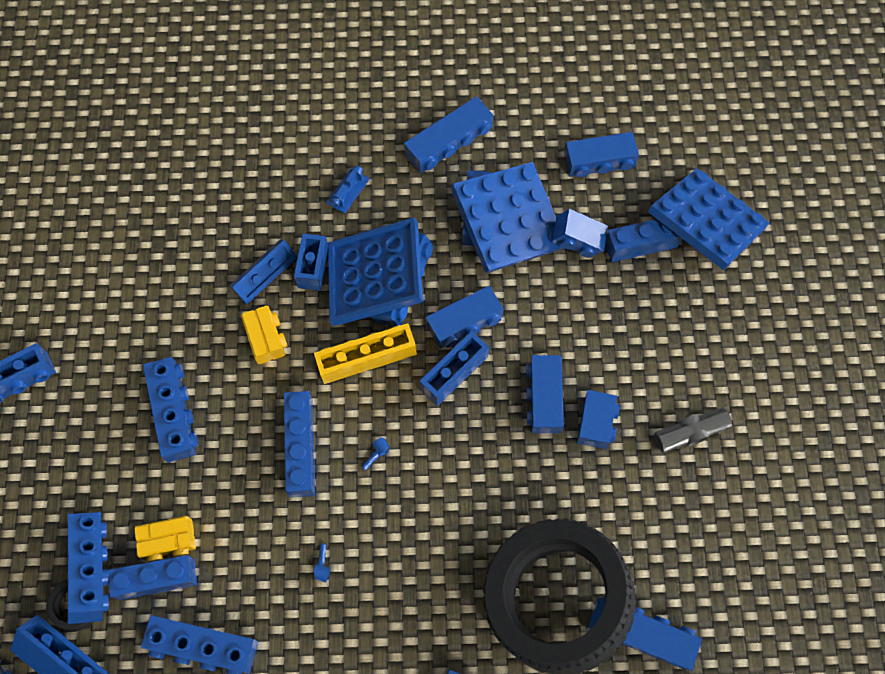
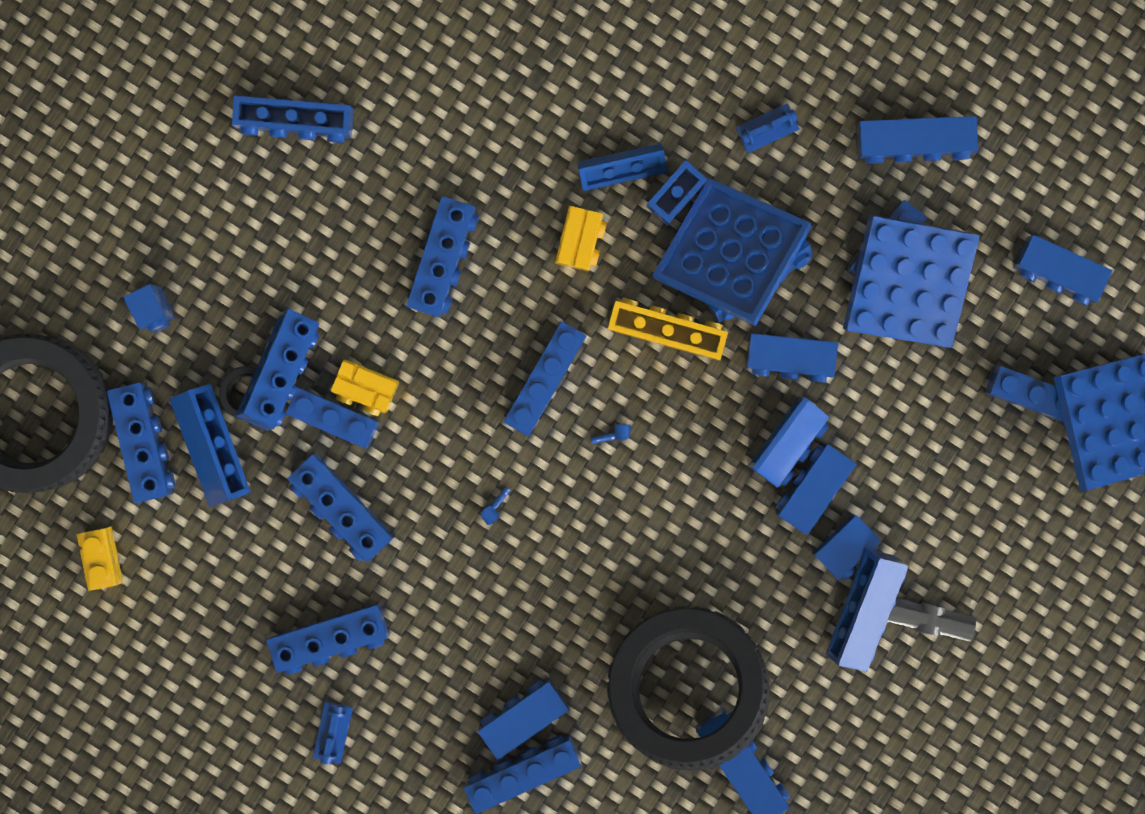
camera: 30 degrees right, 20 degrees up
blue brick [419,331,489,406] -> none
brick [552,209,608,258] -> none
none -> slope [748,397,829,488]
none -> brick [825,548,908,672]

